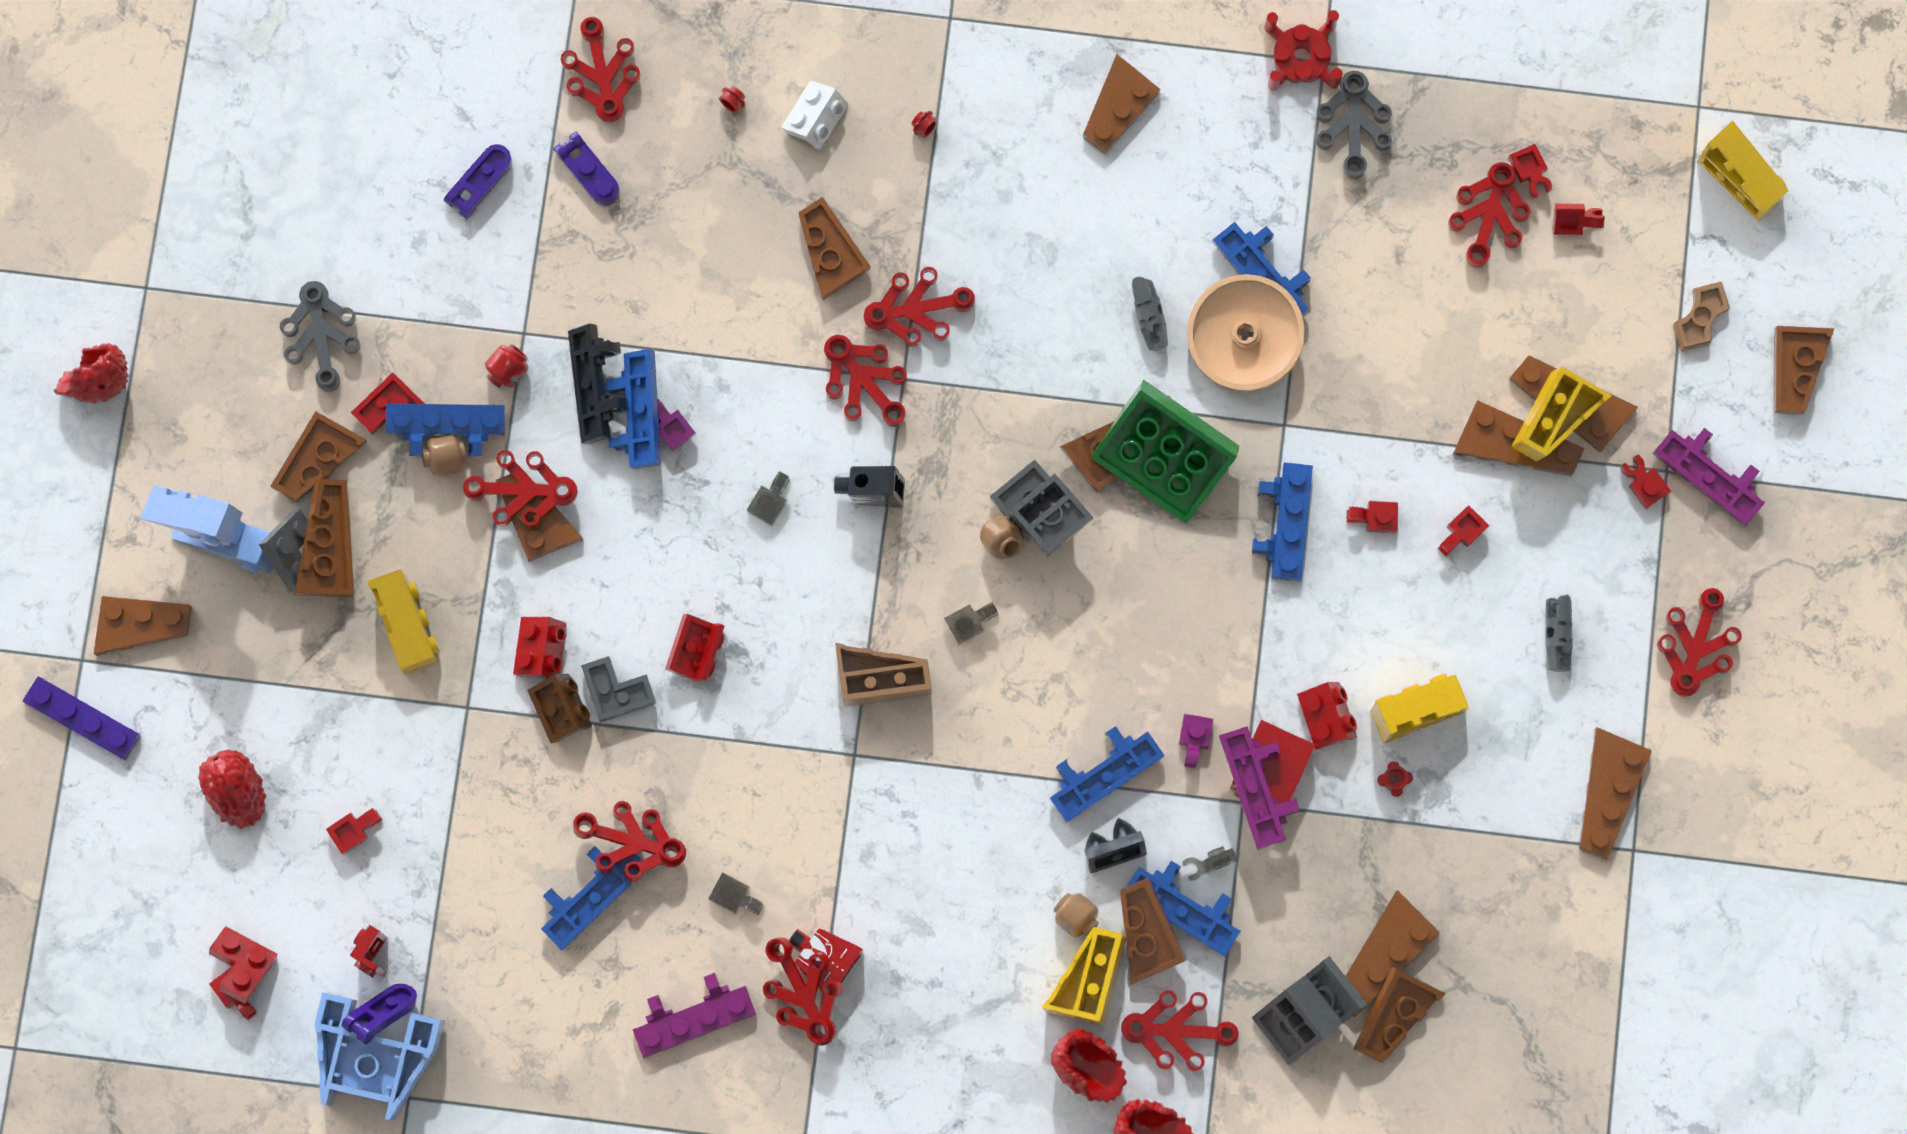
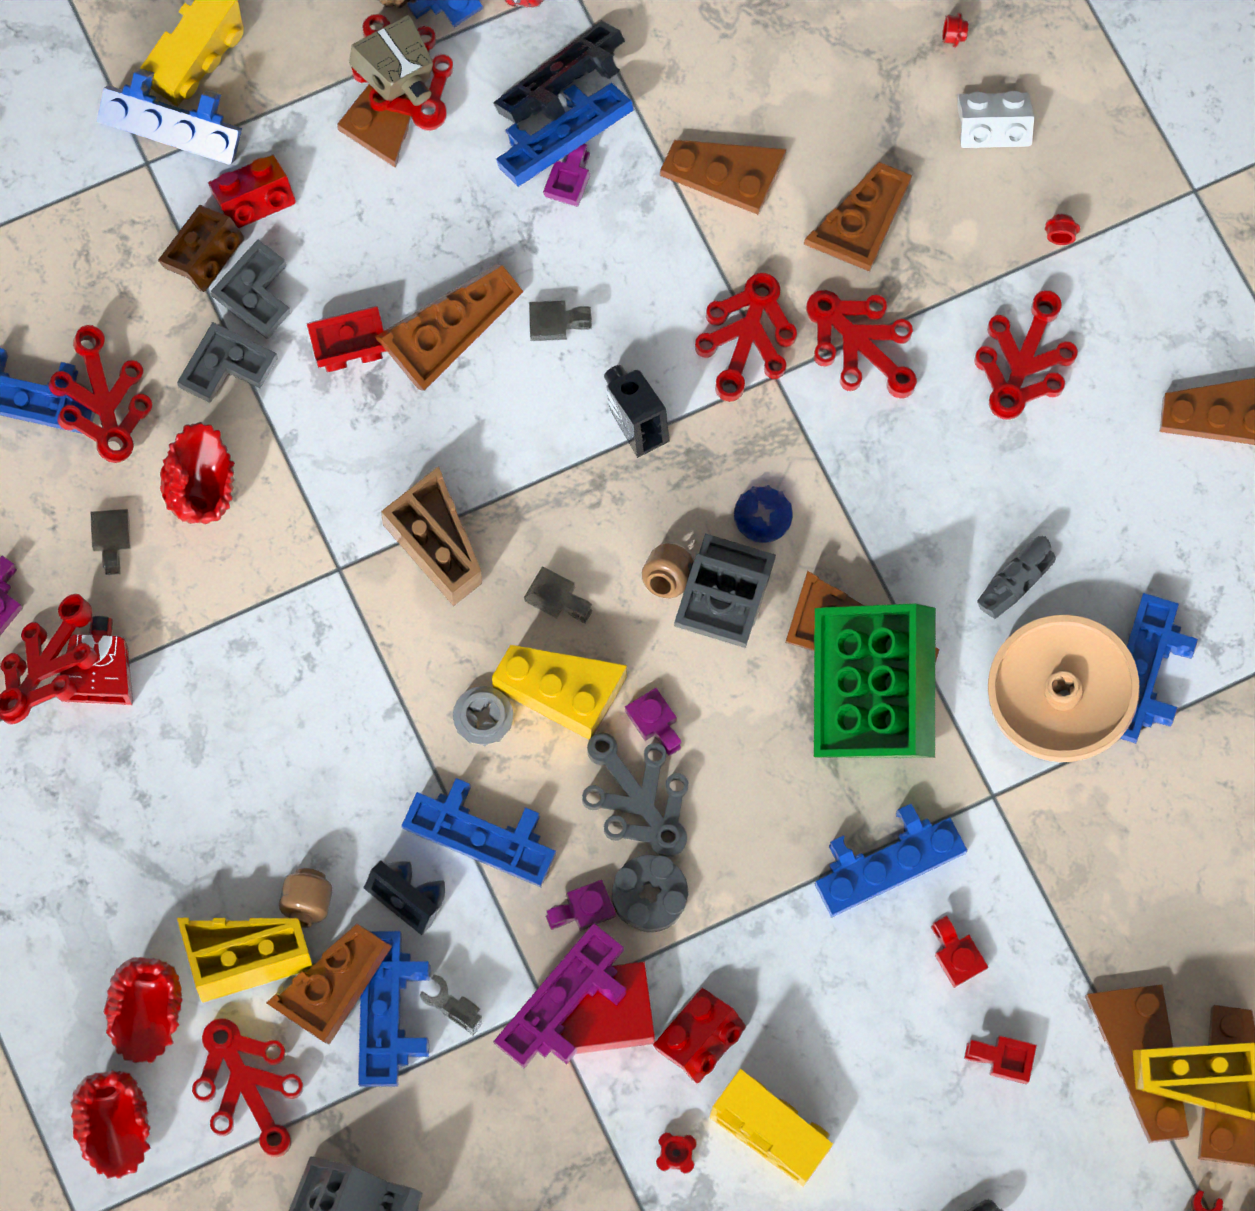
camera: 55 degrees right, 5 degrees down
none -> hinge [97,68,242,165]
none -> red piece [160,422,235,524]
none -> dark grey plate [177,322,278,403]
none -> dark tan torso [349,15,433,106]
none -> dark orange wing [375,264,524,391]
none -> light grey gear [453,686,513,746]
none -> yellow wedge [492,645,627,740]
none -> dark grey plant [582,733,688,857]
none -> dark grey plate [612,855,688,932]
none -> magenta plate [625,688,681,756]
none -> dark orange wing [660,140,786,215]
none -> clear blue gear [734,485,793,543]
none -> red plant [974,290,1078,420]

